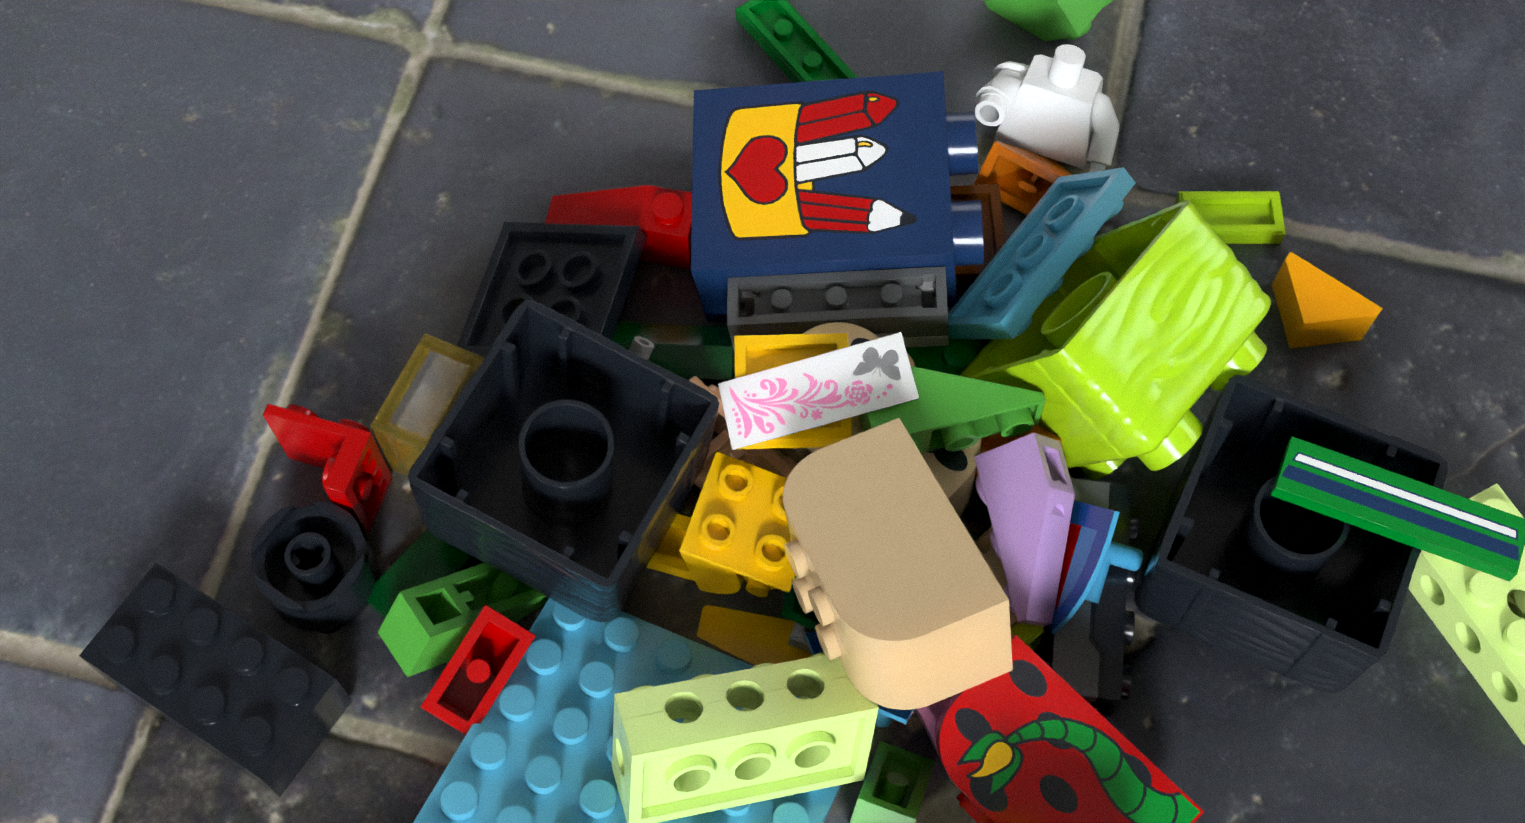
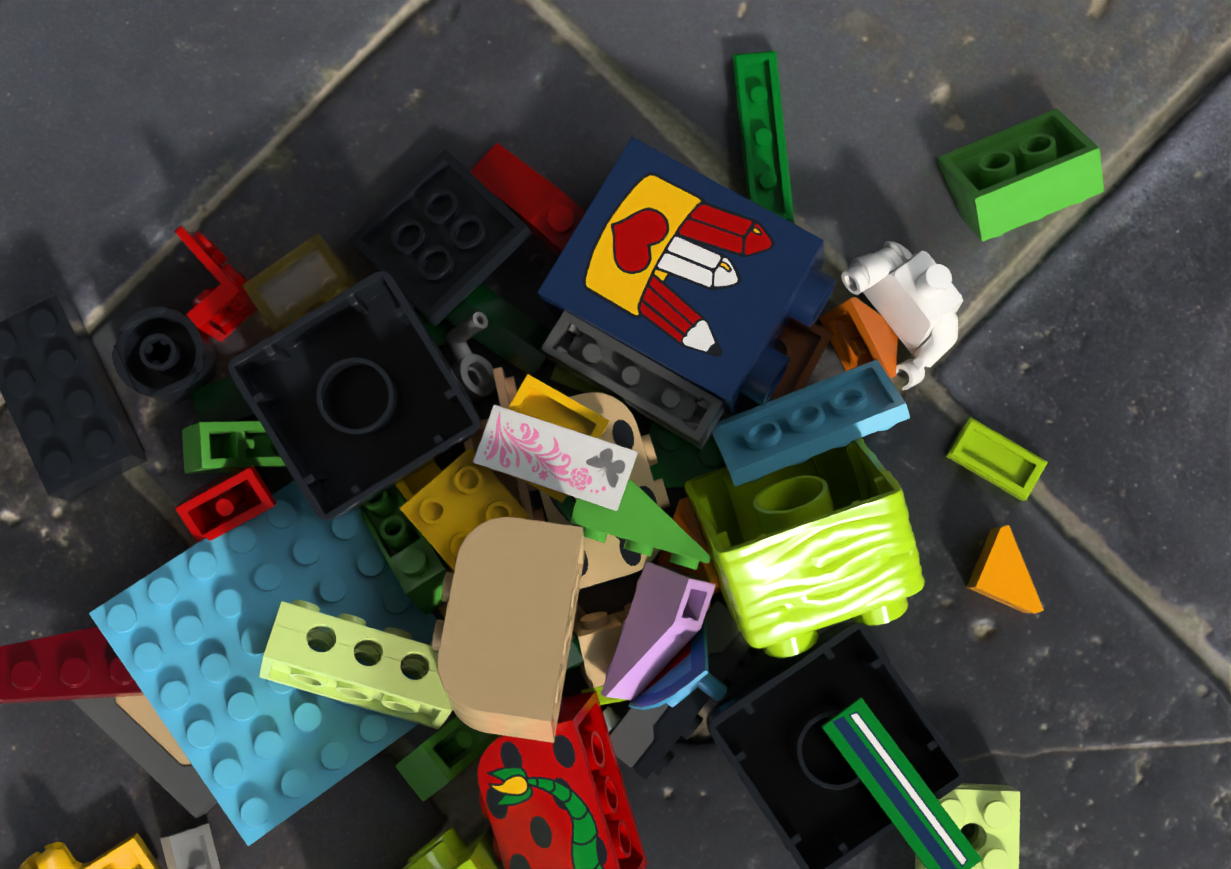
camera: 35 degrees right, 20 degrees up
none -> bright green slope [358,486,453,615]

